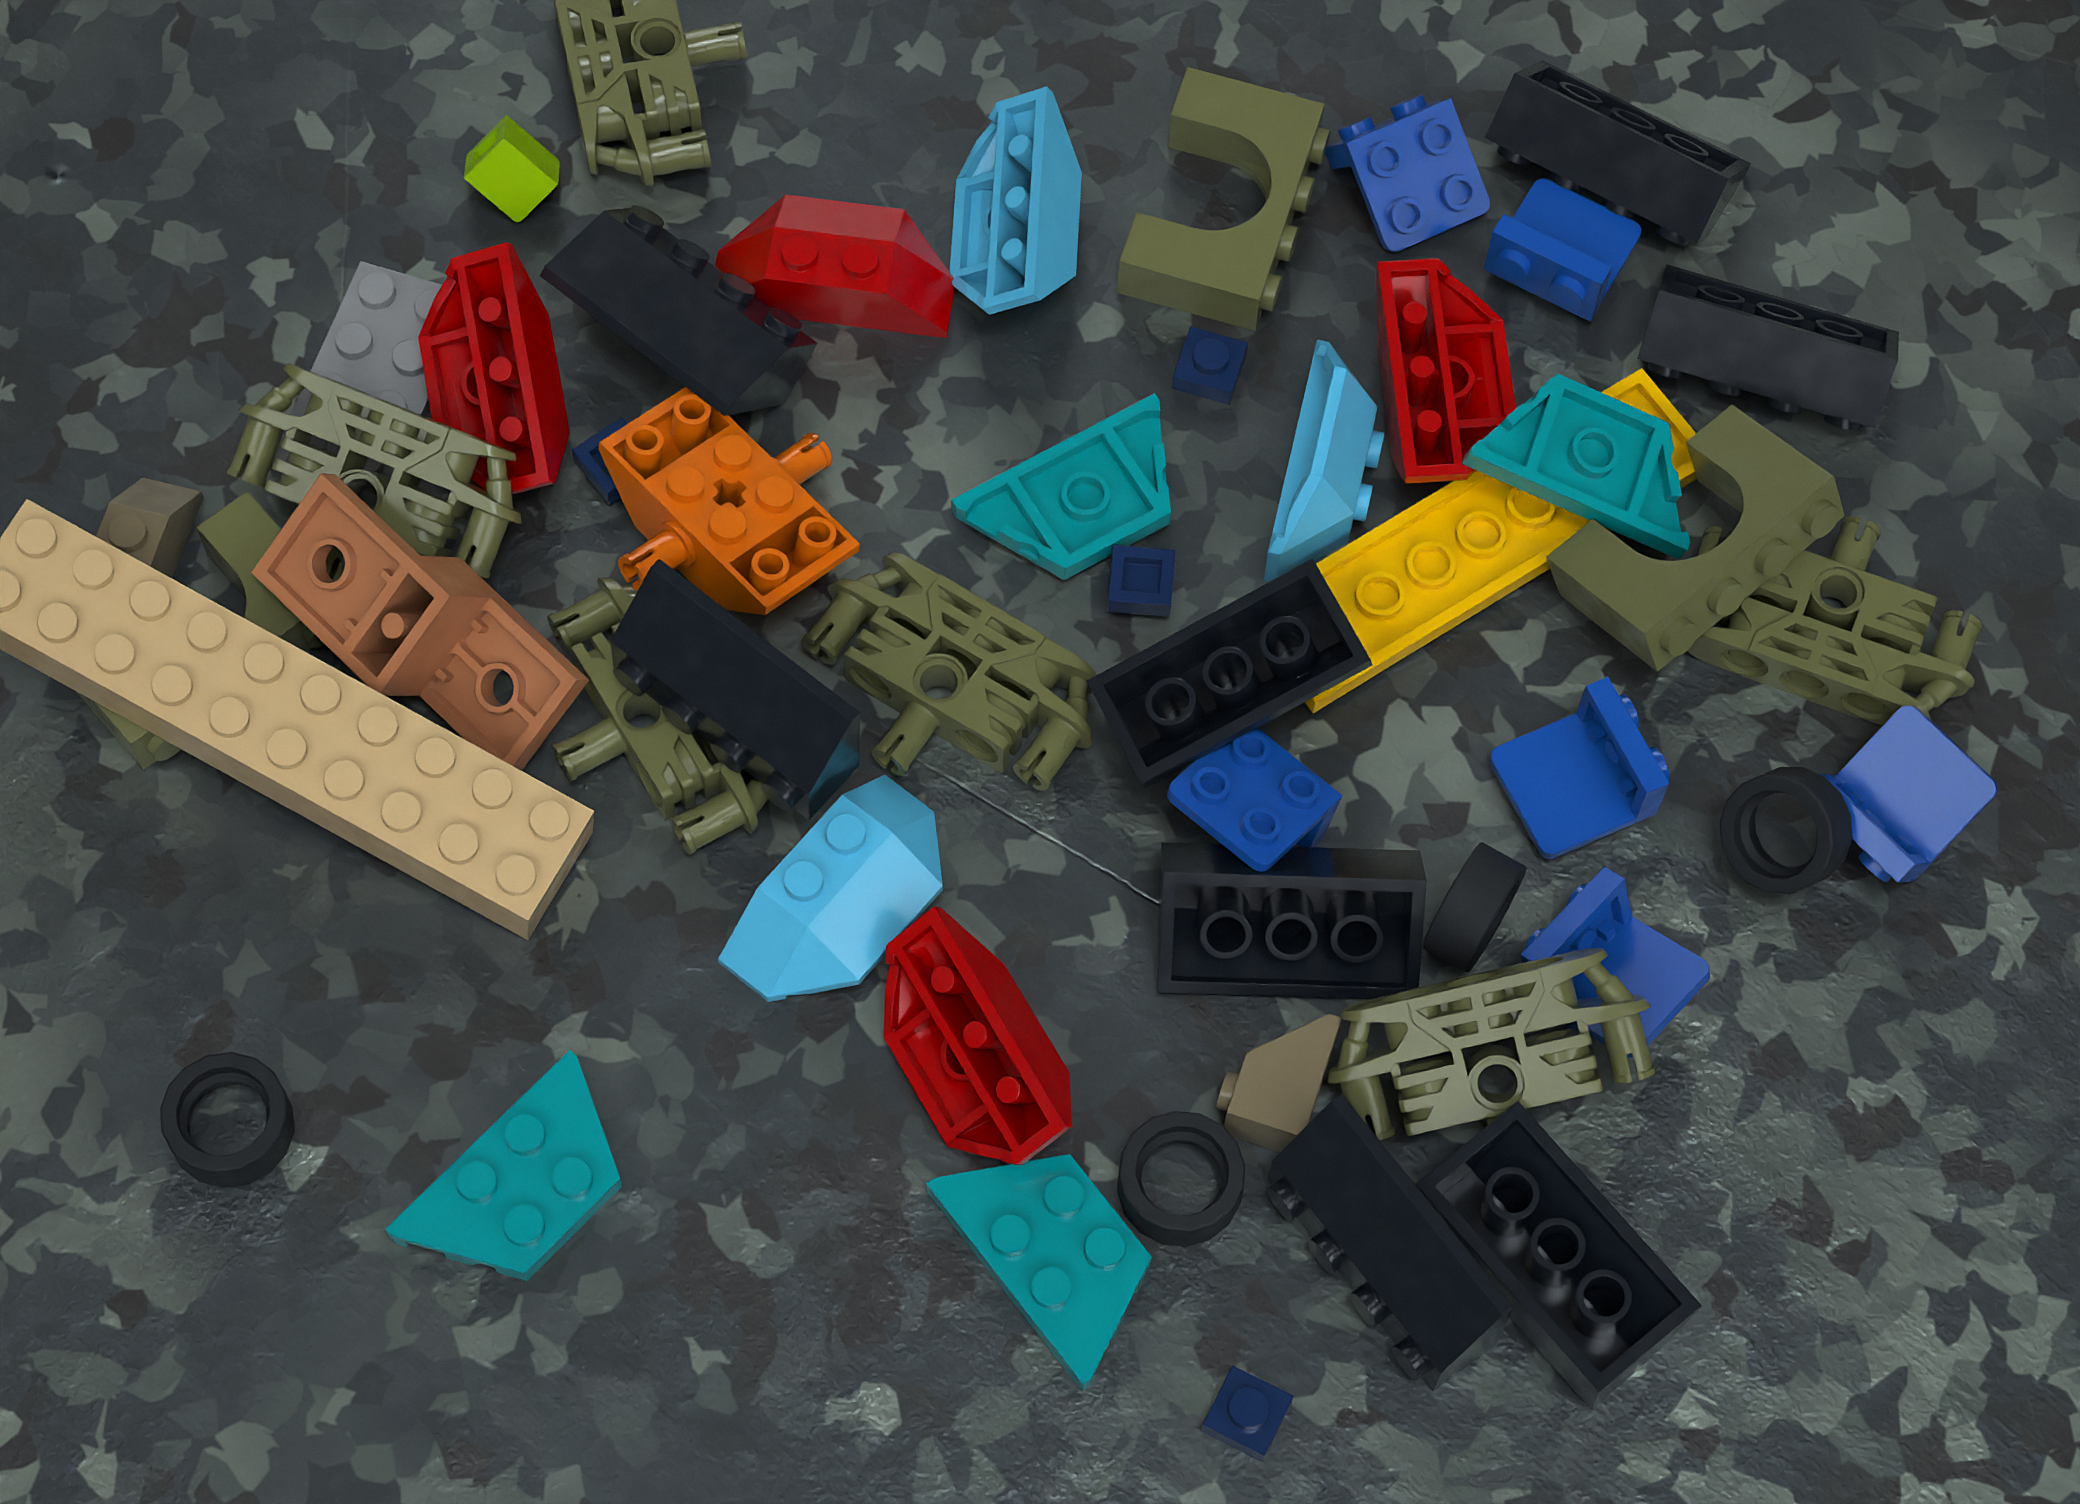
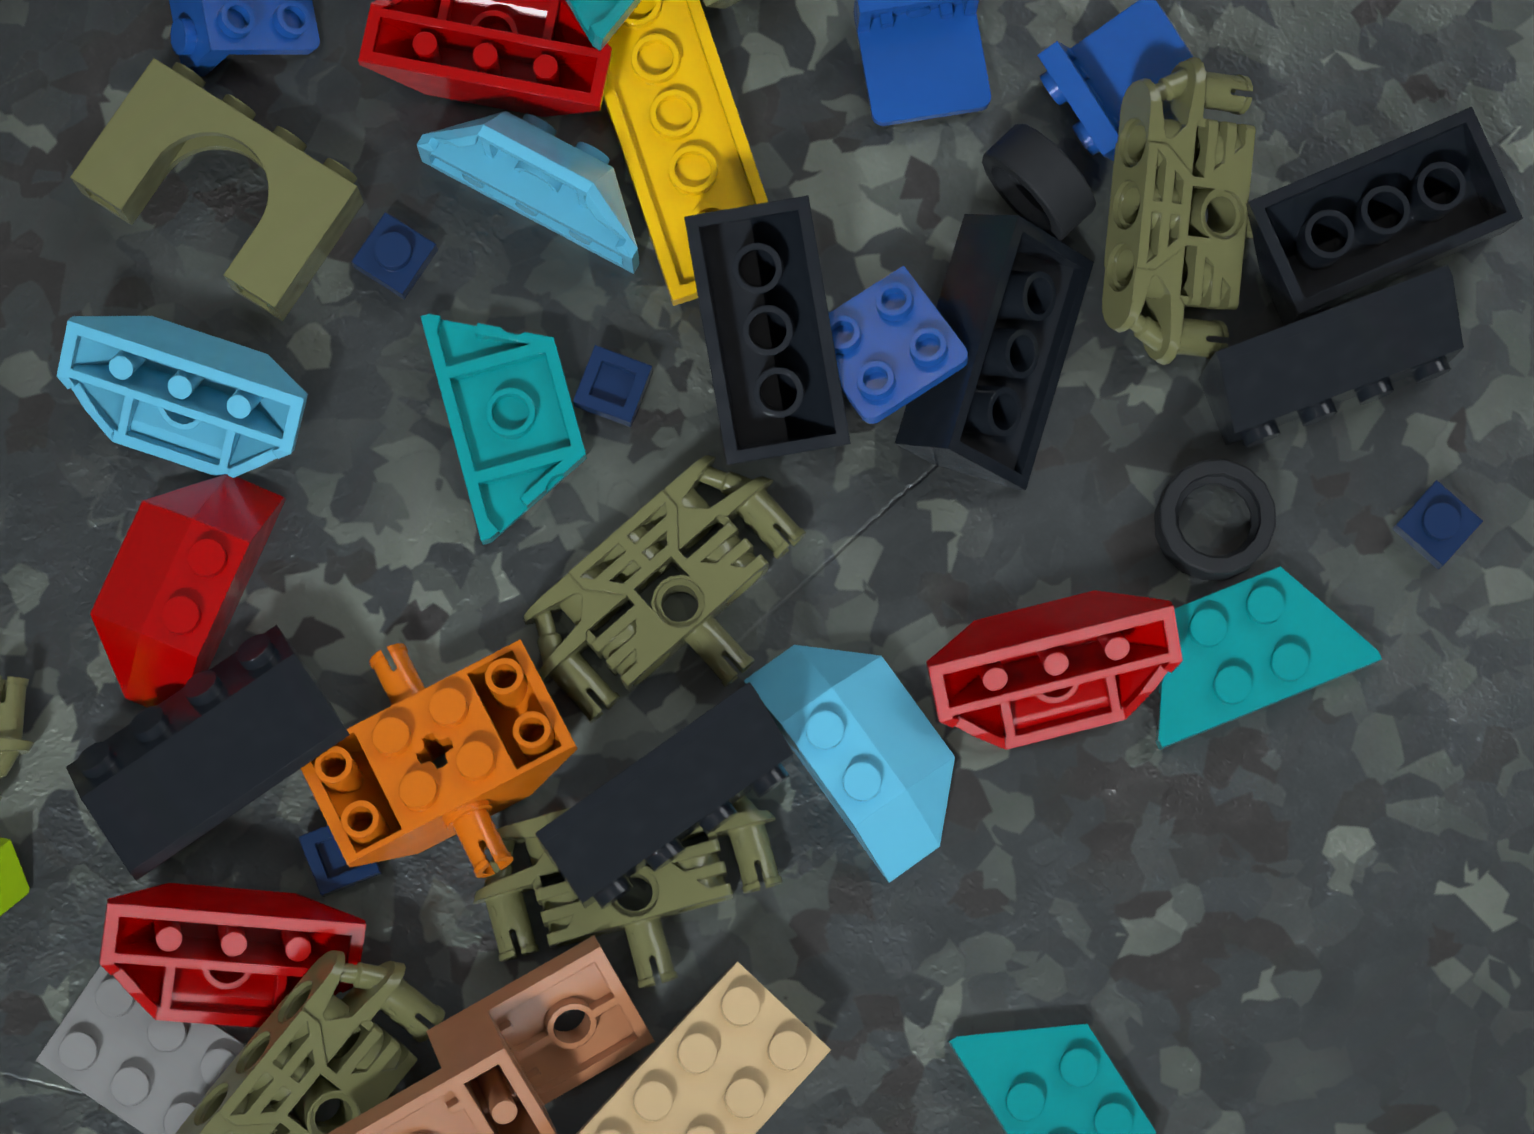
camera: 75 degrees left, 15 degrees up
dark tan slope [1216,1014,1342,1152] -> none

